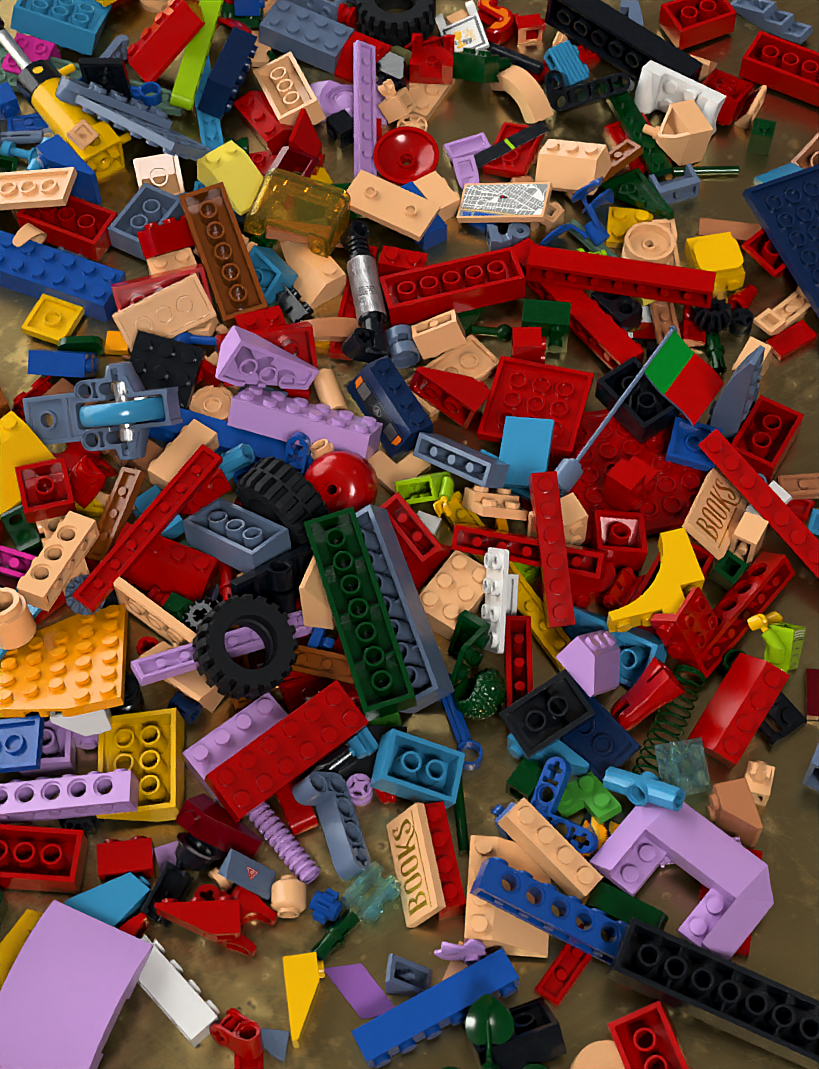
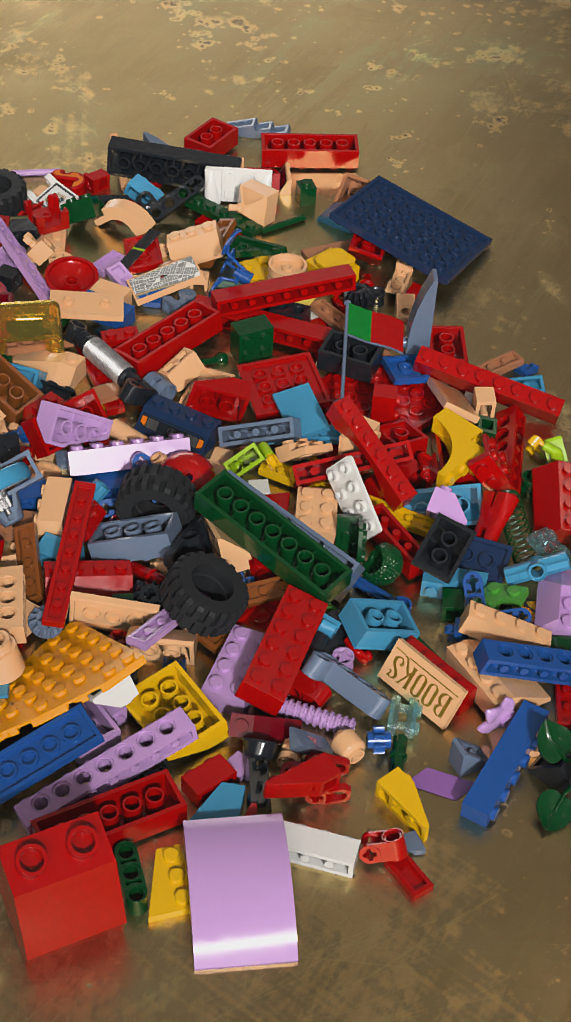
camera: 35 degrees left, 15 degrees down
red brick [380,492,449,570] -> none
red brick [511,327,546,364] -> none
sand blue panel [648,164,701,205] -> none

